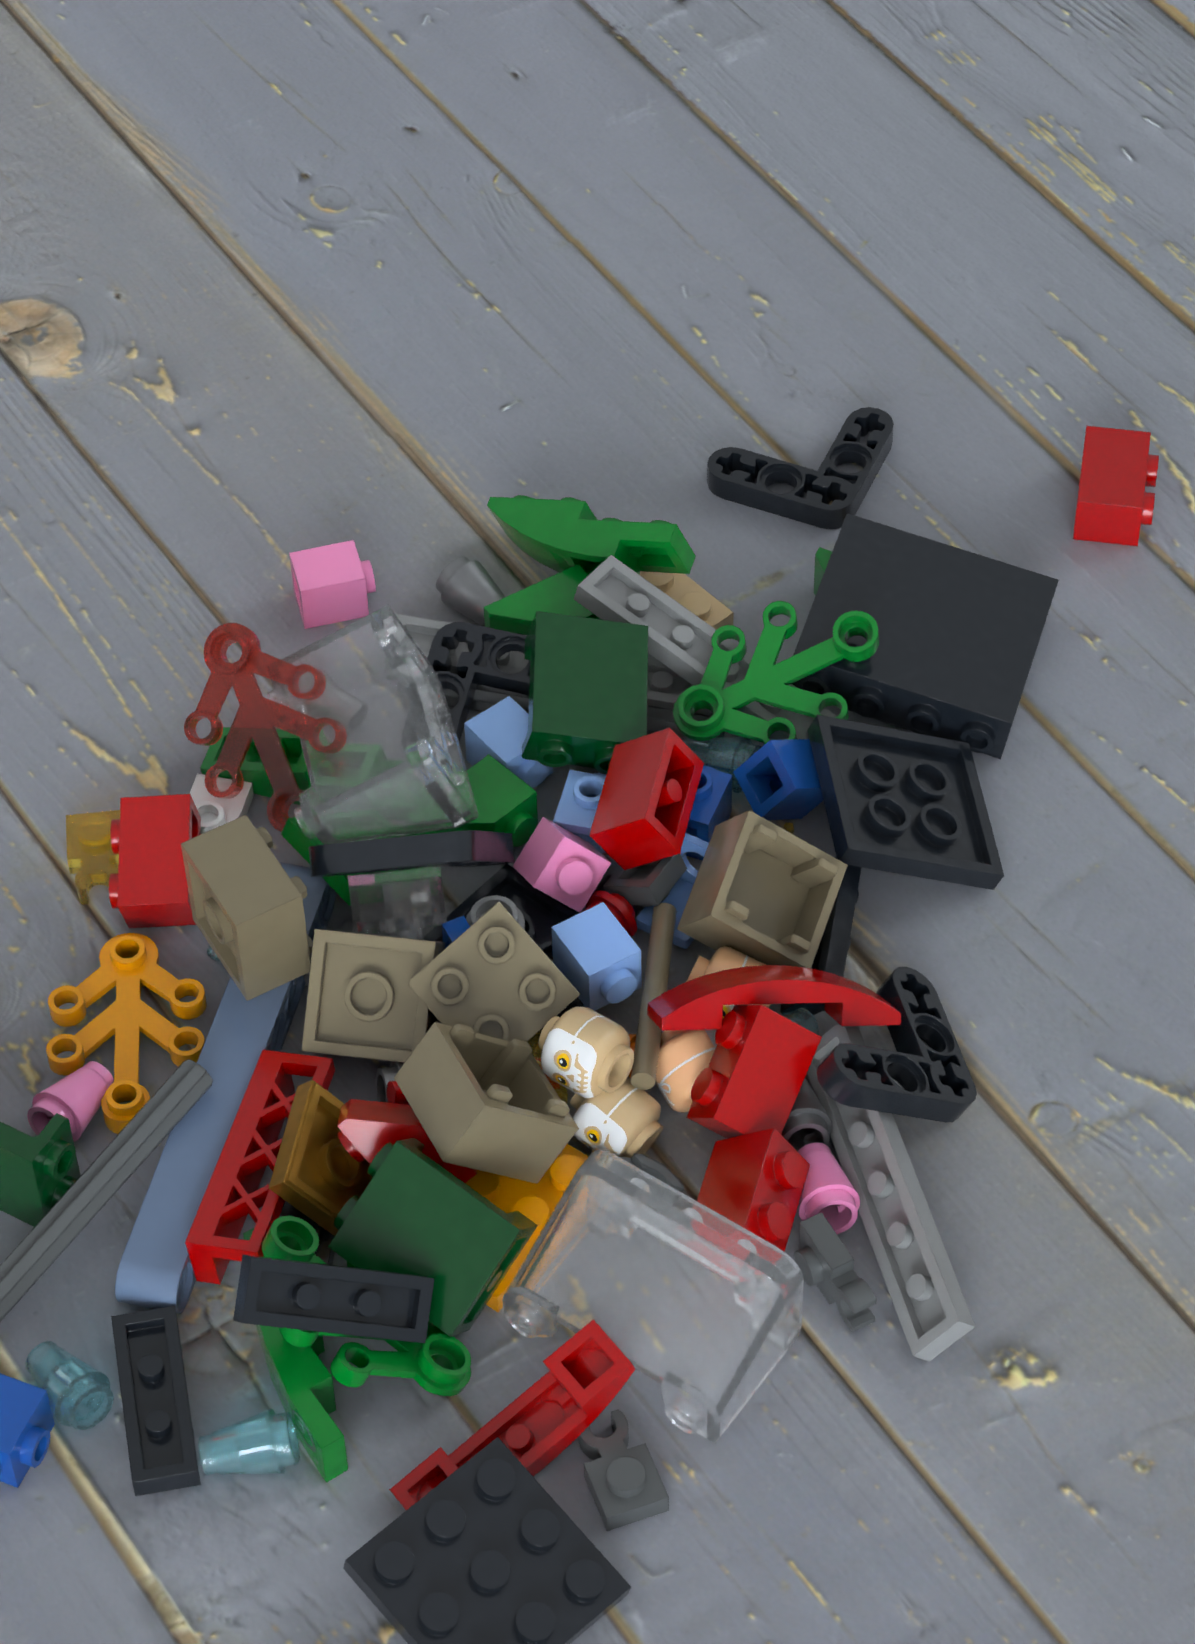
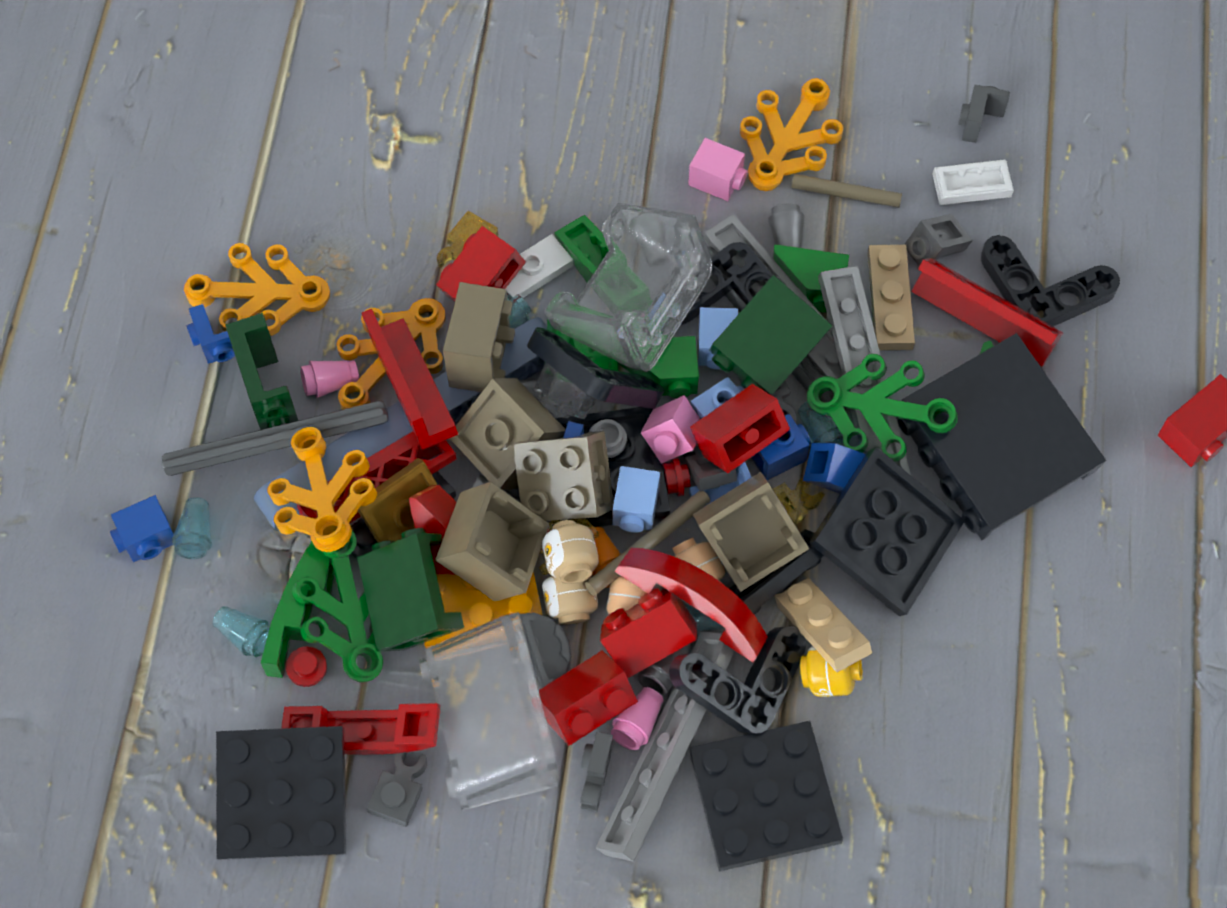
camera: 40 degrees right, 15 degrees up
black plate [111,1306,201,1496] -> none
clear red plant [184,623,347,832] -> none
black plate [233,1254,435,1343] -> none
green slope [487,495,696,575] -> none
none -> light orange plant [267,427,377,552]
none -> red plate [286,646,327,687]
none -> red fence [361,309,458,450]
none -> black plate [689,721,843,872]
none -> light orange plant [740,78,843,191]
none -> tan plate [774,577,872,672]
none -> dark tan bar [791,174,902,208]
none -> yellow head [800,646,863,697]
none -> flat silver bracket [905,214,973,266]
none -> red fence [911,258,1063,366]
none -> white plate [932,159,1014,205]
none -> dark grey bracket [958,84,1010,143]

